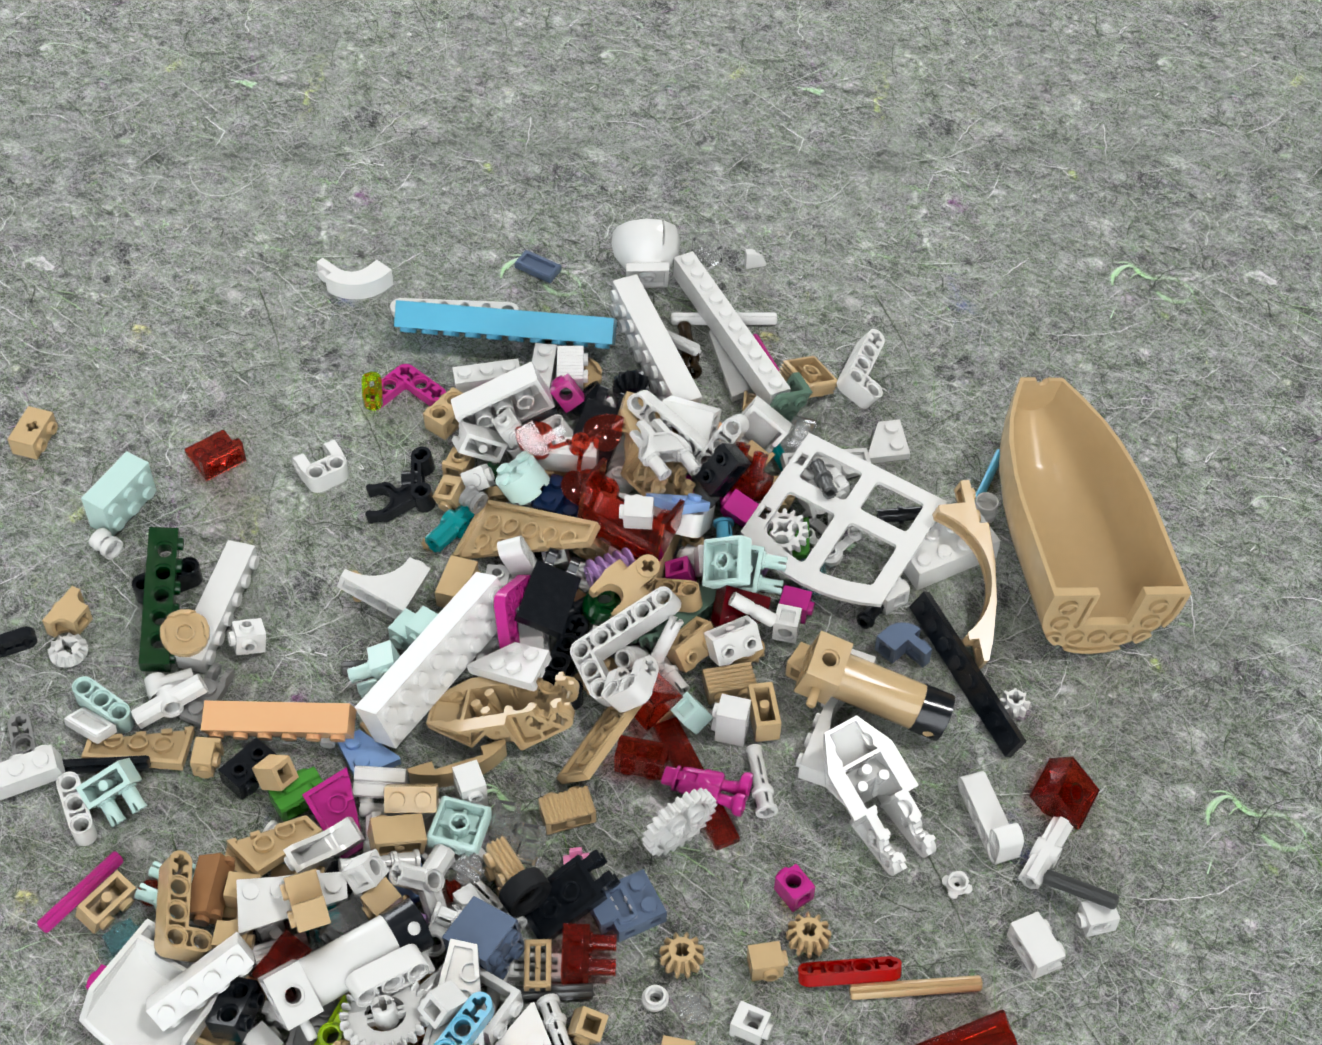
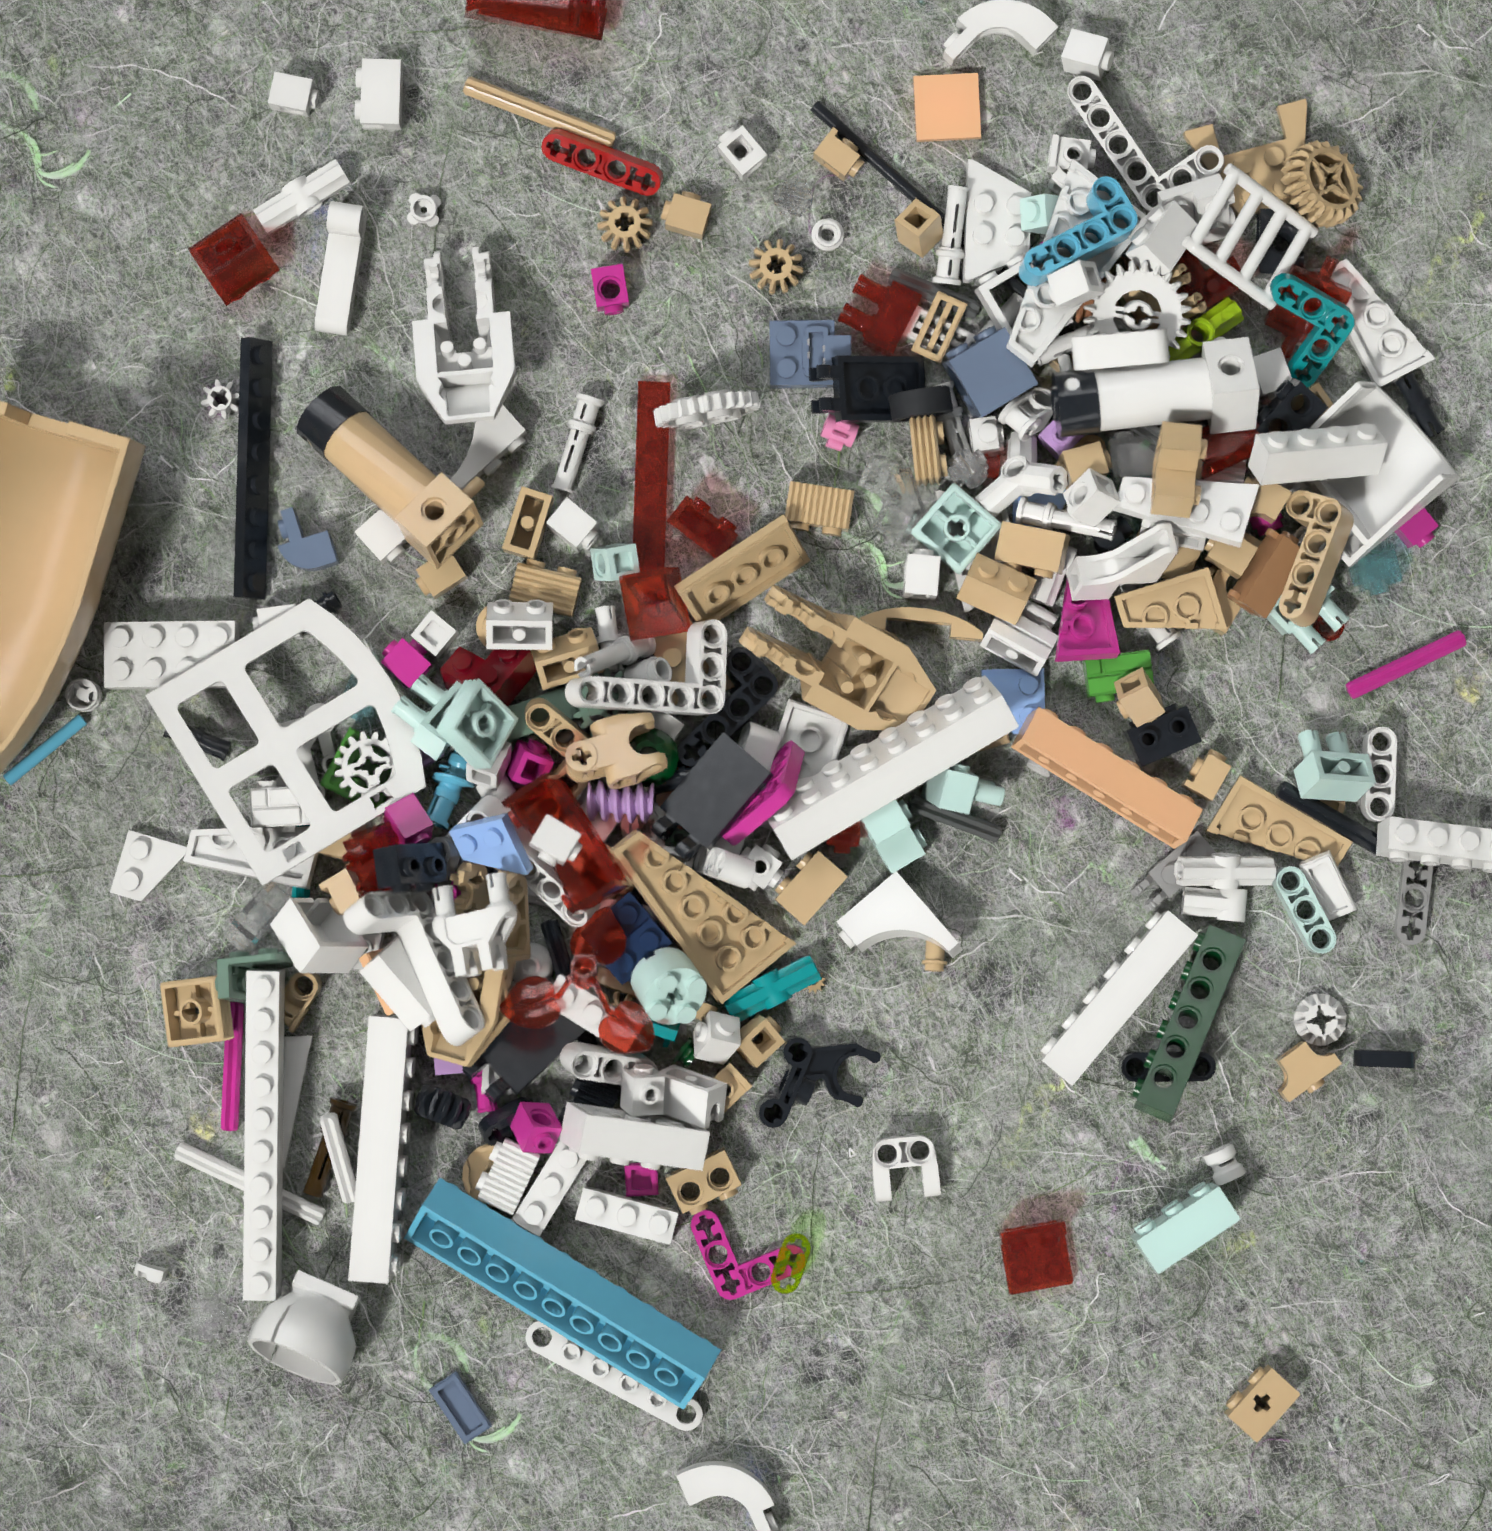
camera: 155 degrees left, 35 degrees up
tan brick [75,870,136,934] -> none
tan tile [160,609,210,657] -> none
white brick [228,618,266,656] -> none
light grey wheel [459,485,488,514] -> none
white wing [467,642,552,691] -> none
clear brick [512,420,567,456] -> none
white piece [601,655,659,713] -> none
dark pink piece [661,765,753,817] -> none
white piece [728,592,777,627] -> none
dark grey pin [809,458,838,499] -> none
white beam [837,329,885,409] -> none
tan slope [932,480,997,669] -> none
dark grey axle [1043,870,1119,909] -> none

